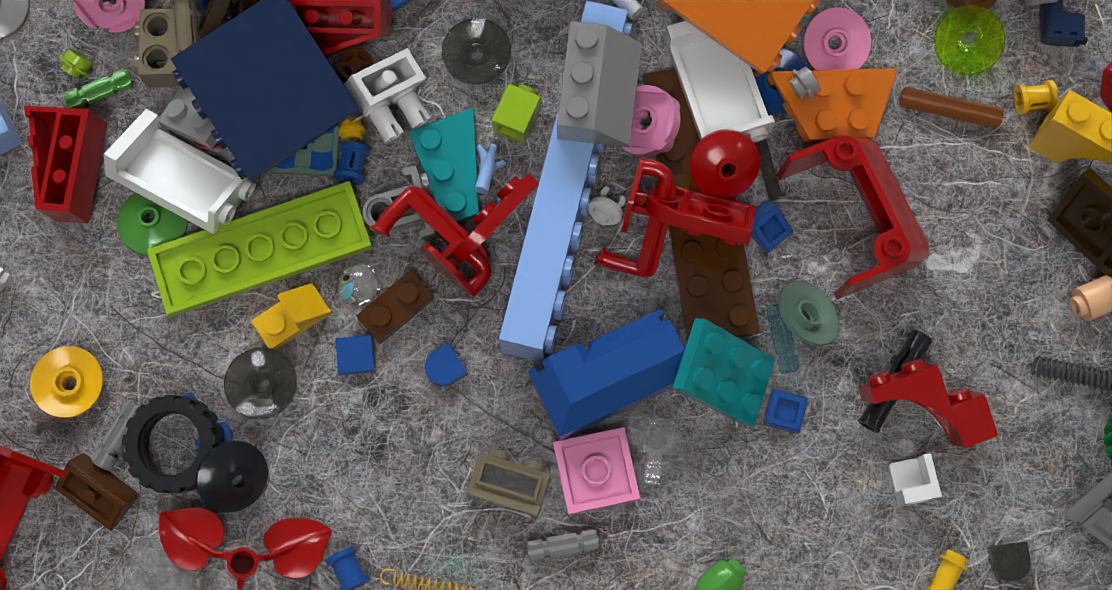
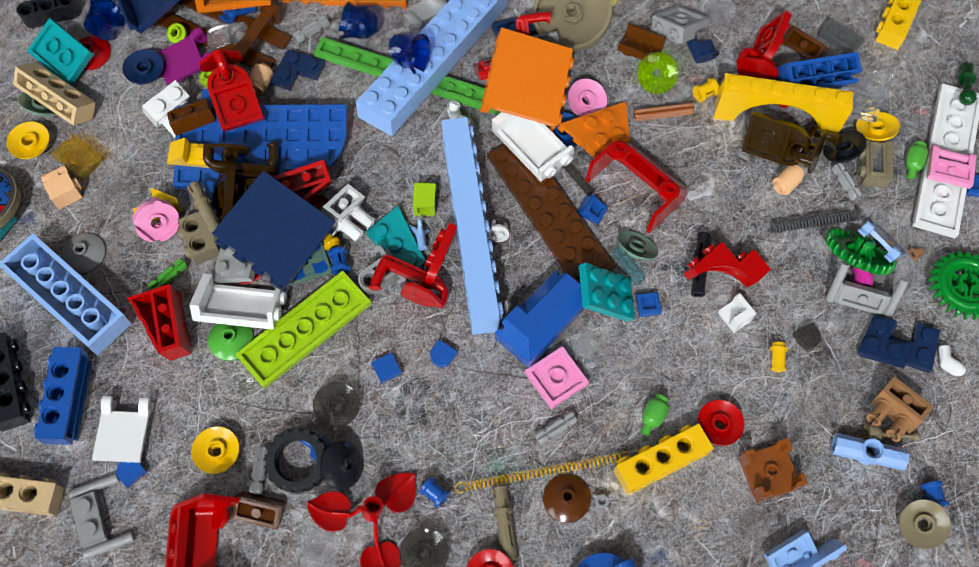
camera: 25 degrees left, 10 degrees down
lime plate [59,48,93,79] -> none
yellow slope [251,283,332,352] -> none
clear piece [337,263,383,307] -> none
reddish brown plate [356,270,434,345] -> none
clear smoke dish [442,18,511,85] -> none
dark tan window [466,449,551,519] -> none
light grey slope [557,21,642,148] -> none
red plate [594,157,755,278] -> none
bright pink plate [622,85,681,157] -> none
red dish [689,129,760,199] -> none
light grey plate [789,66,821,100] -> none

